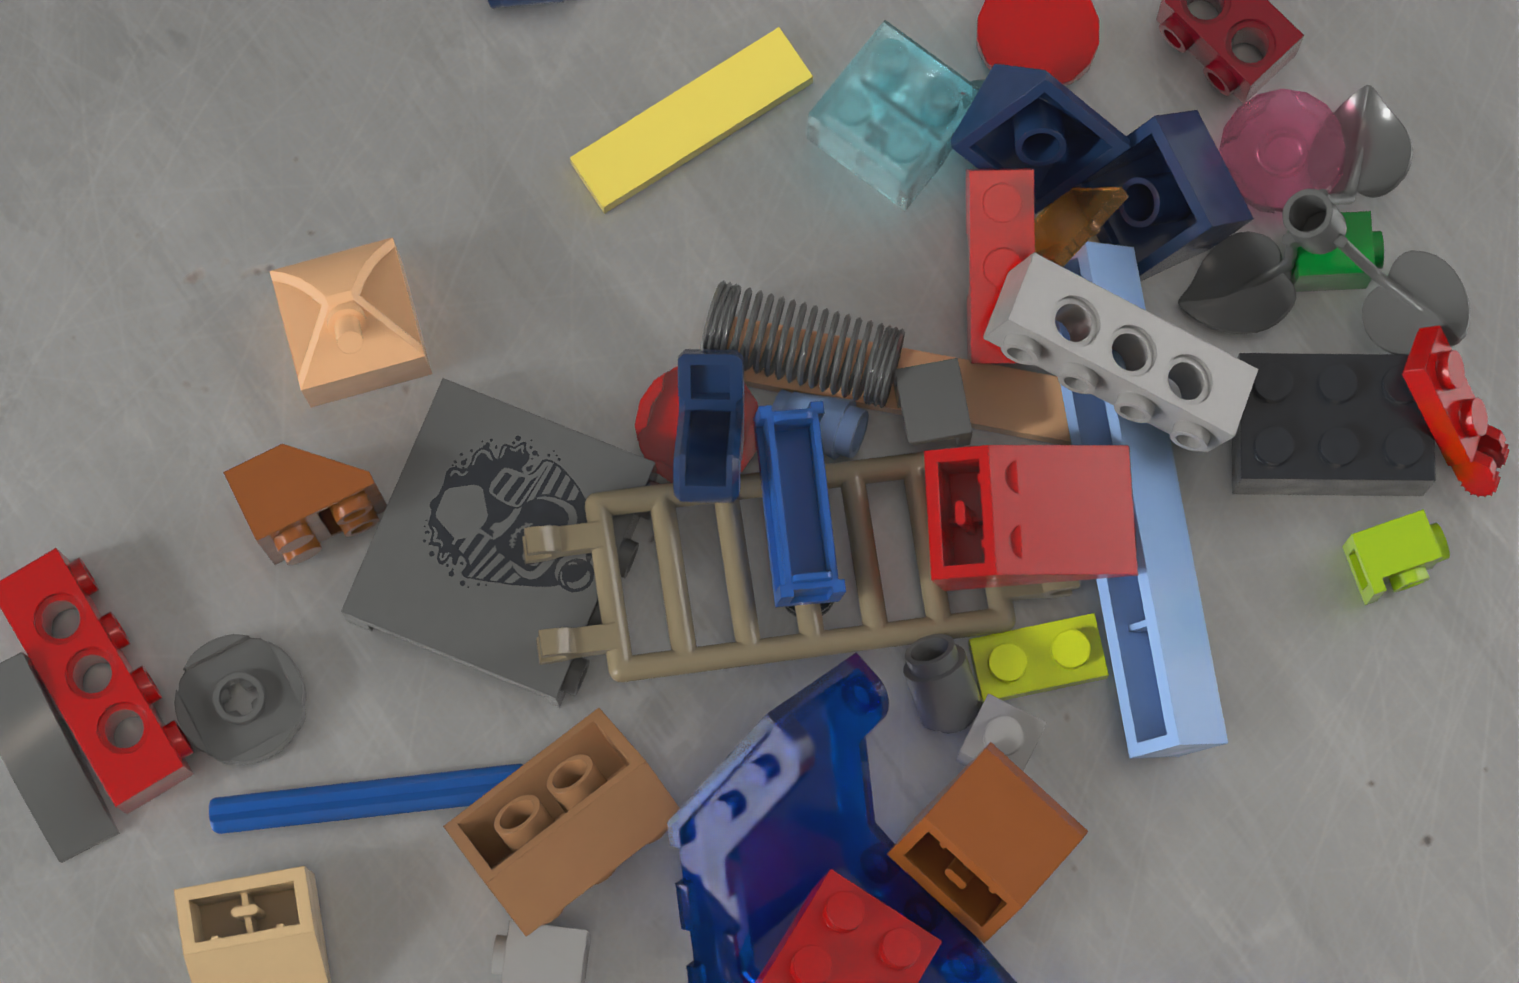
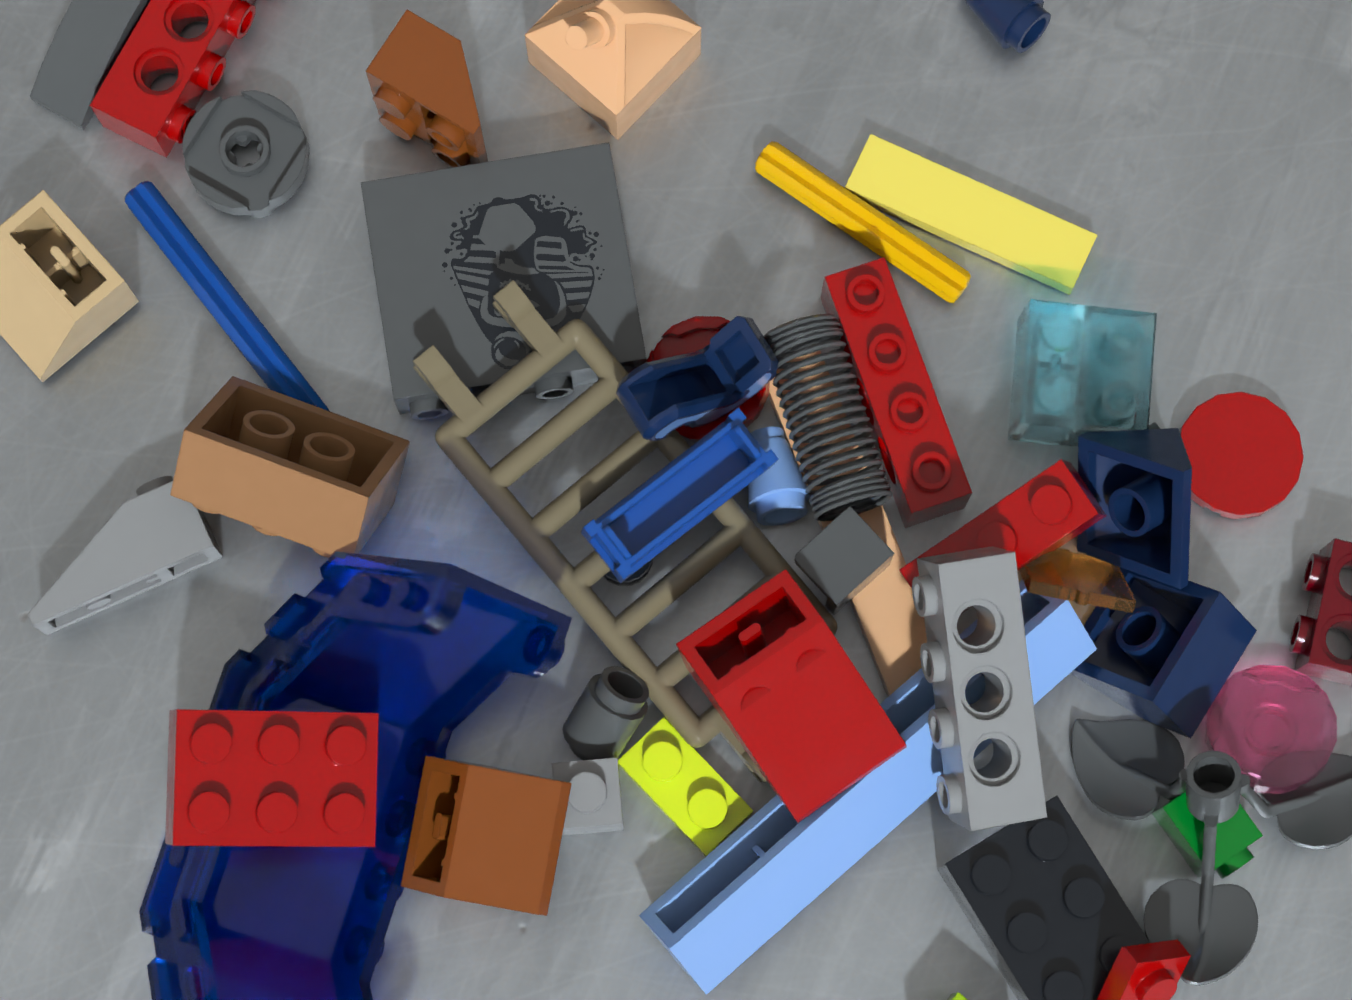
camera: 55 degrees right, 0 degrees up
none -> yellow axle [755,141,971,303]
none -> red brick [820,257,972,528]

